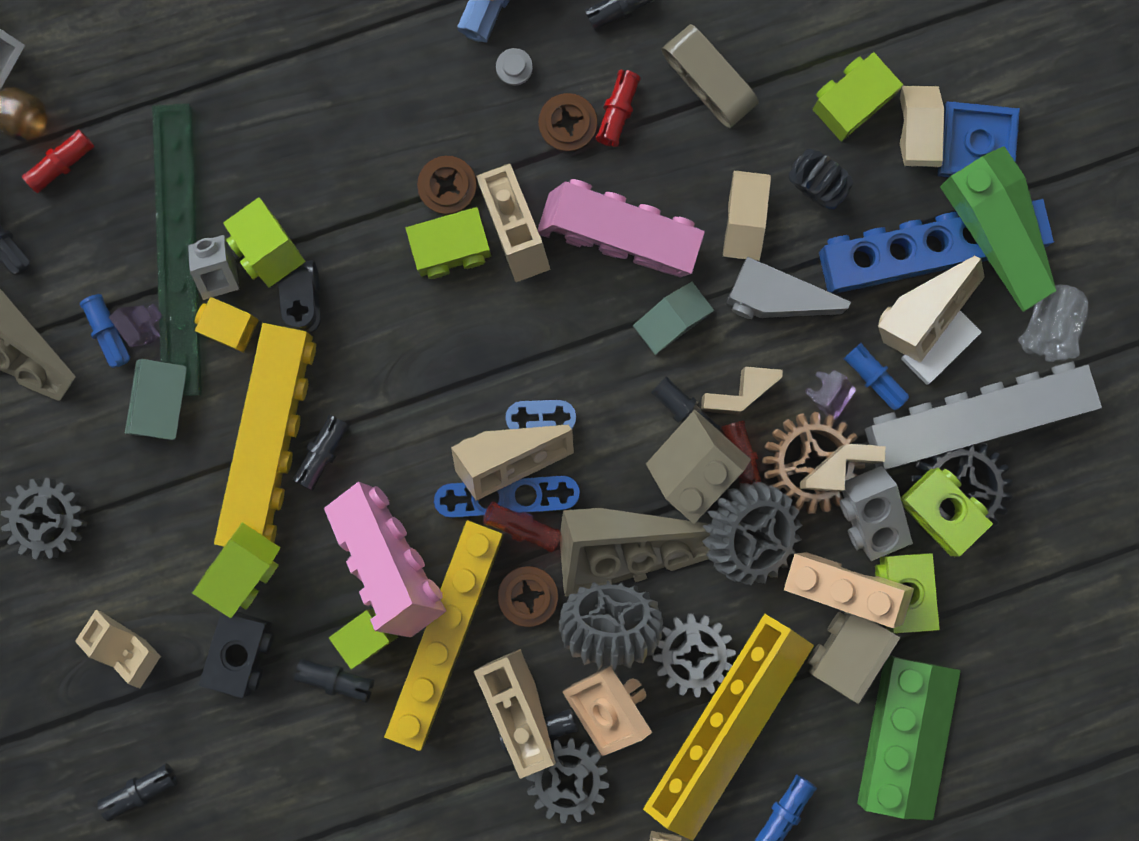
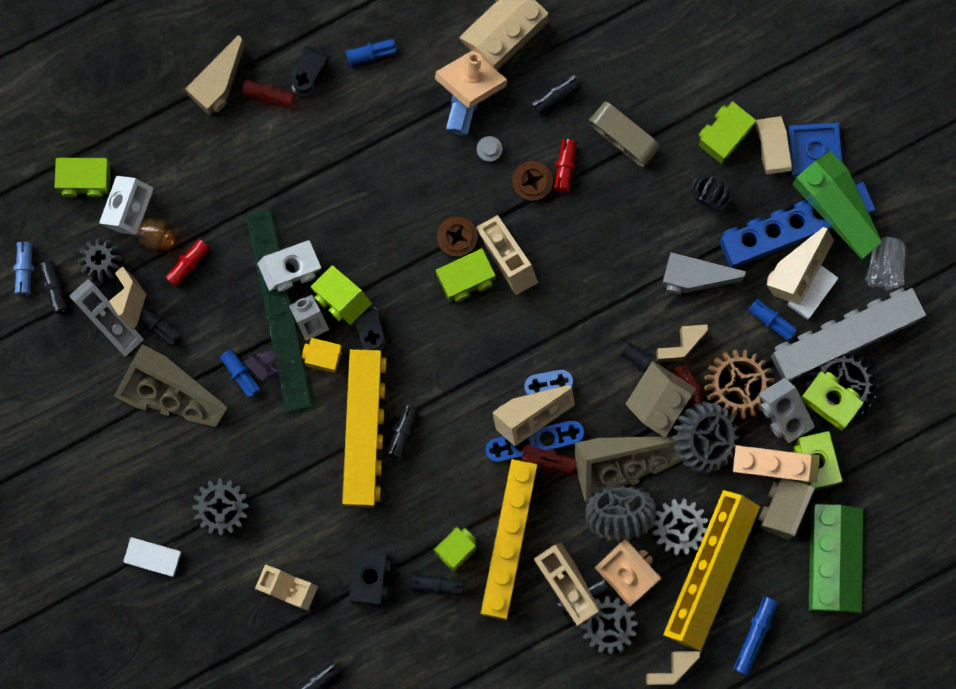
camera: 10 degrees left, 5 degrees down
sand green panel [125,359,187,440] -> none
lime brick [192,522,280,618] -> none
bright pink wedge [324,482,446,637] -> none
reddish brown gear [498,566,558,627] -> none
bright pink wedge [538,179,705,277] -> none
sand green slope [633,282,714,355] -> none
tan slope [723,171,771,261] -> none
tan slope [800,444,886,492] -> none
clear purple tile [805,370,856,420] -> none
none -> white brick [258,240,321,292]

